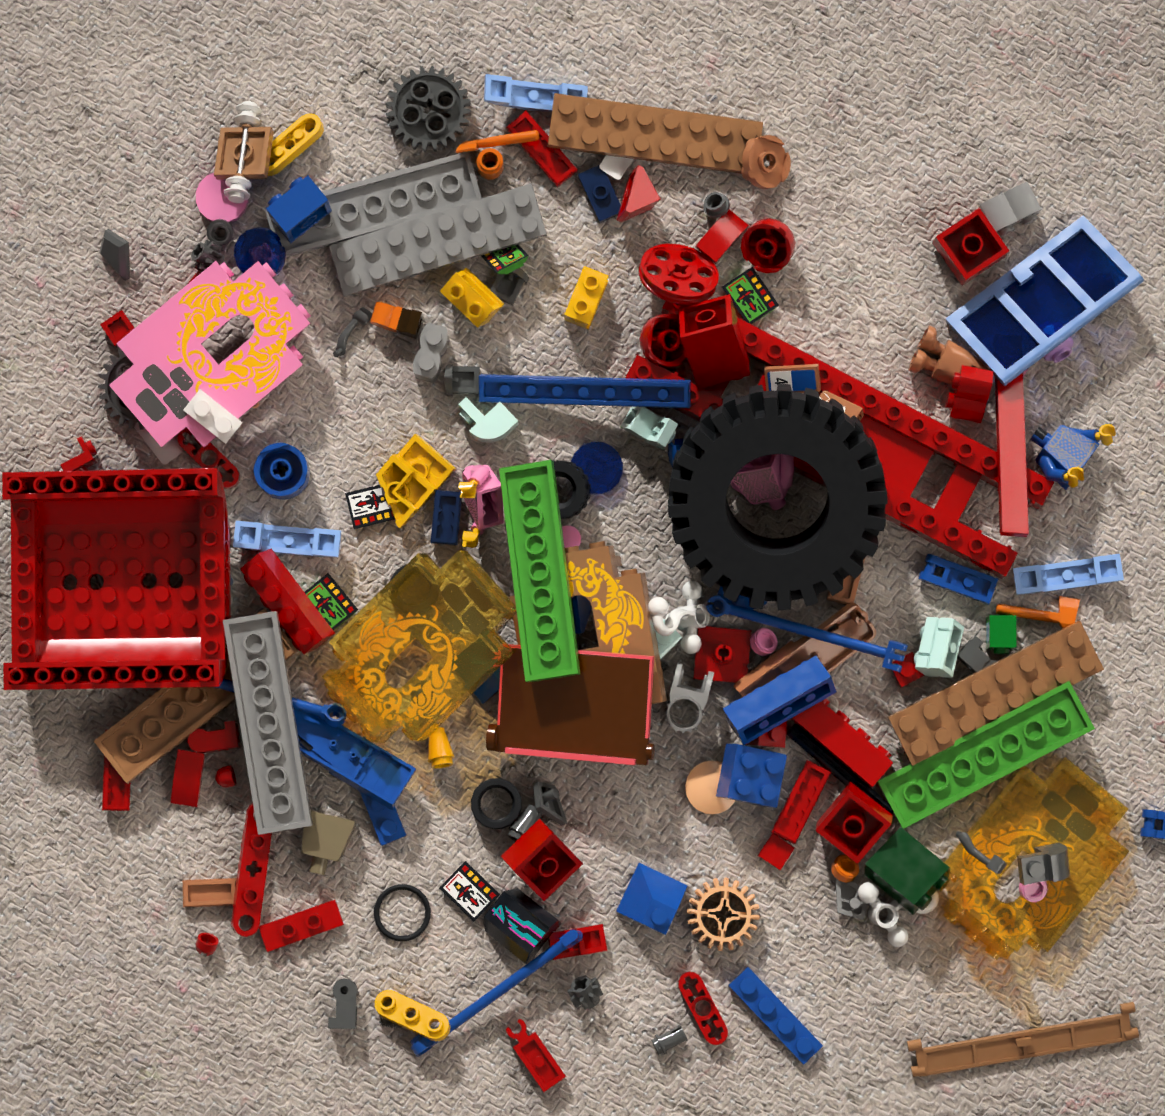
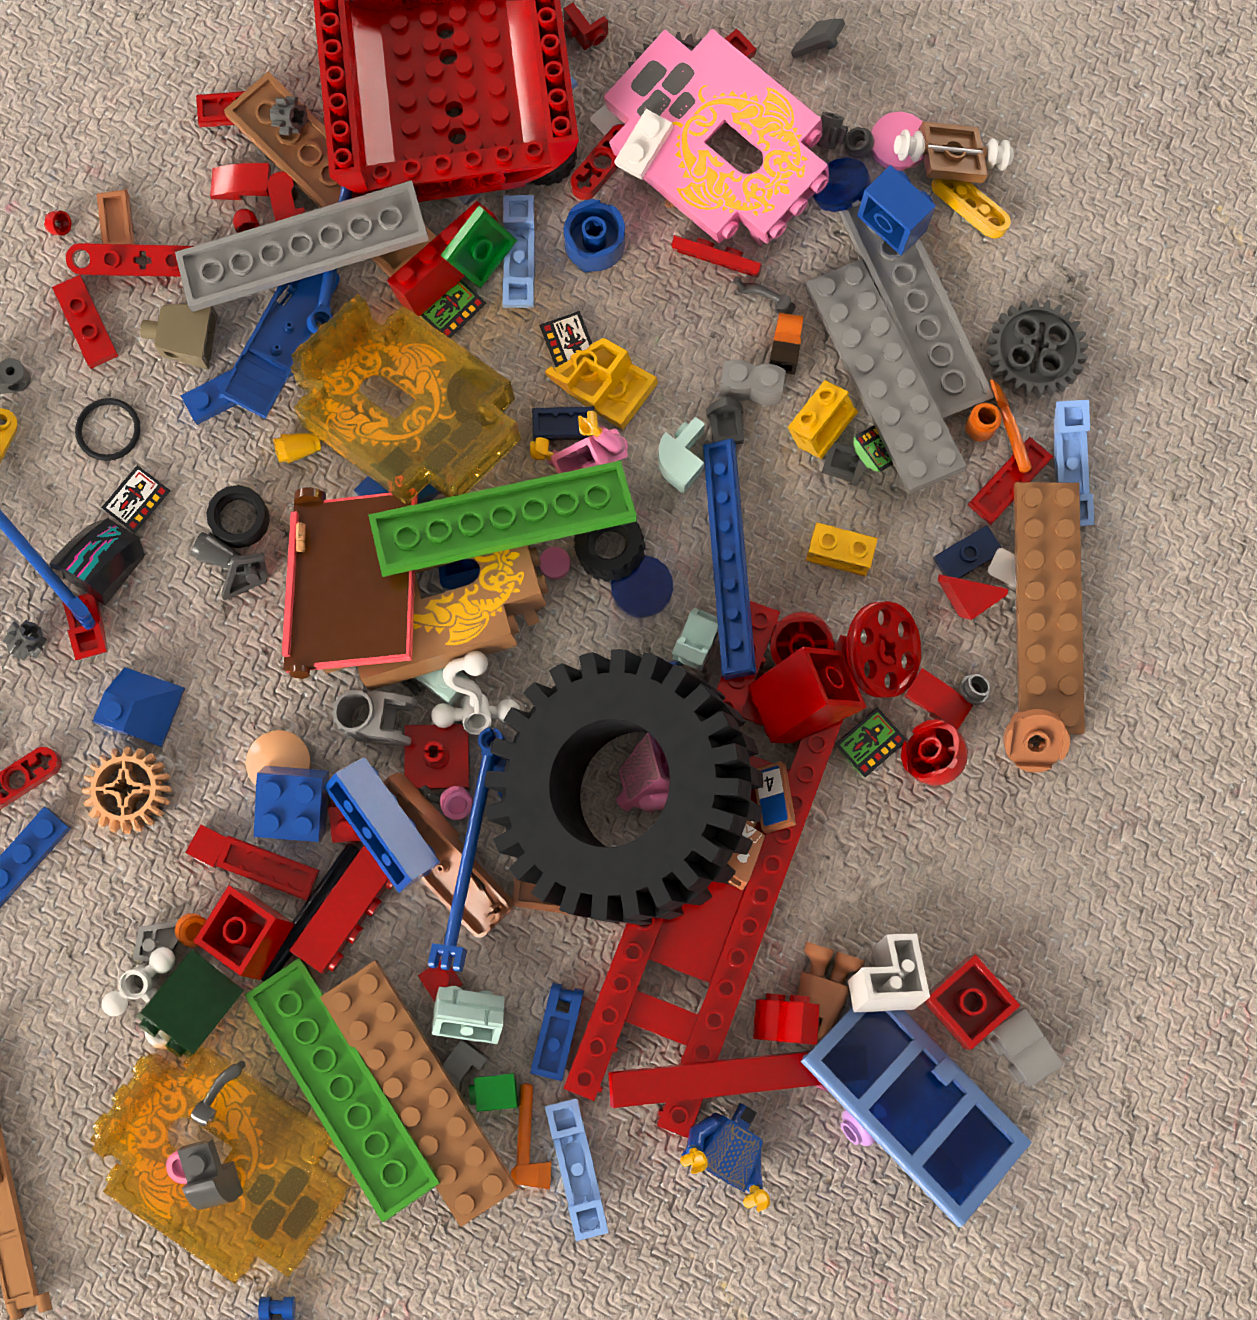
camera: 85 degrees right, 5 degrees down
red brick [501,819,583,901] -> none
none -> dark grey gear [269,96,308,136]
none -> light nougat leg [296,523,306,552]
none -> green tile [441,206,517,288]
none -> red plate [671,235,762,278]
none -> white brick [848,934,930,1012]

